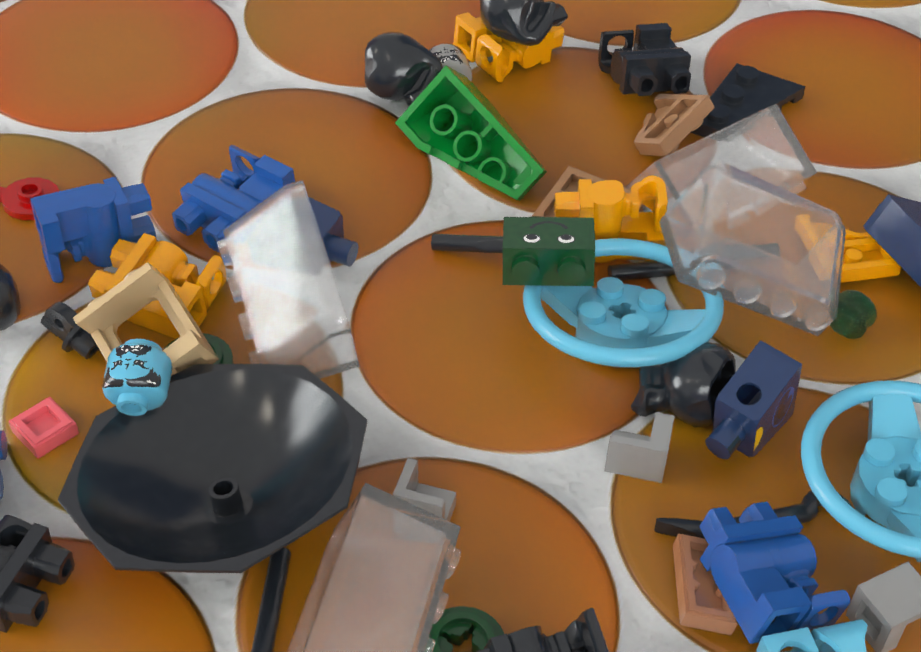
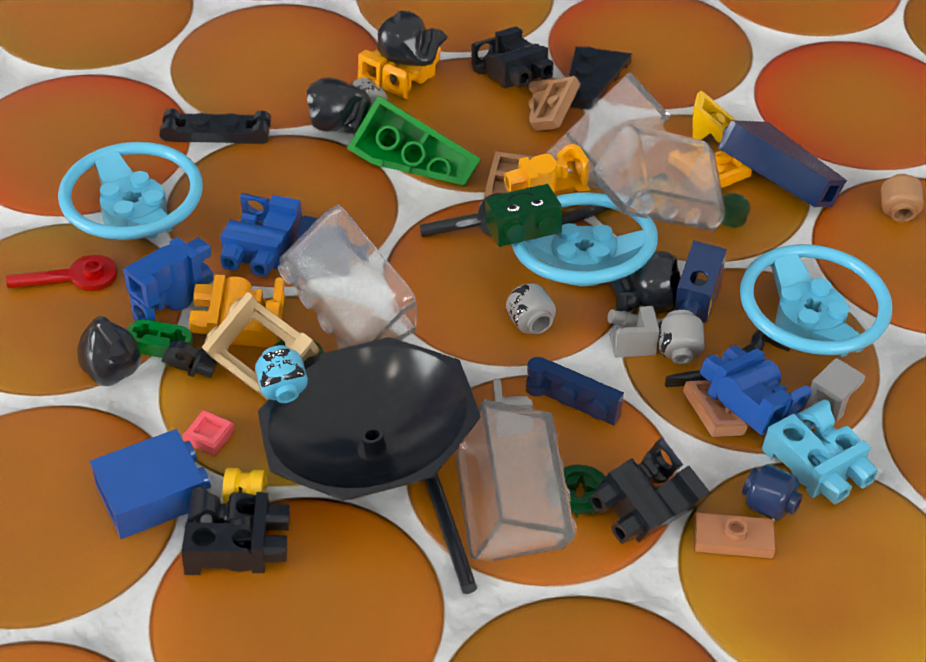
camera: 20 degrees left, 0 degrees up
none -> medium azure piece [58,142,203,240]
none -> green beam [128,319,194,358]
none -> black plate [159,109,272,144]
none -> yellow wheel [222,467,267,503]
none -> light grey head [506,283,556,334]
none -> dark blue plate [526,357,624,425]
none -> light grey helmet [607,309,663,327]
none -> light grey head [659,310,705,364]
none -> yellow slope [693,90,737,145]

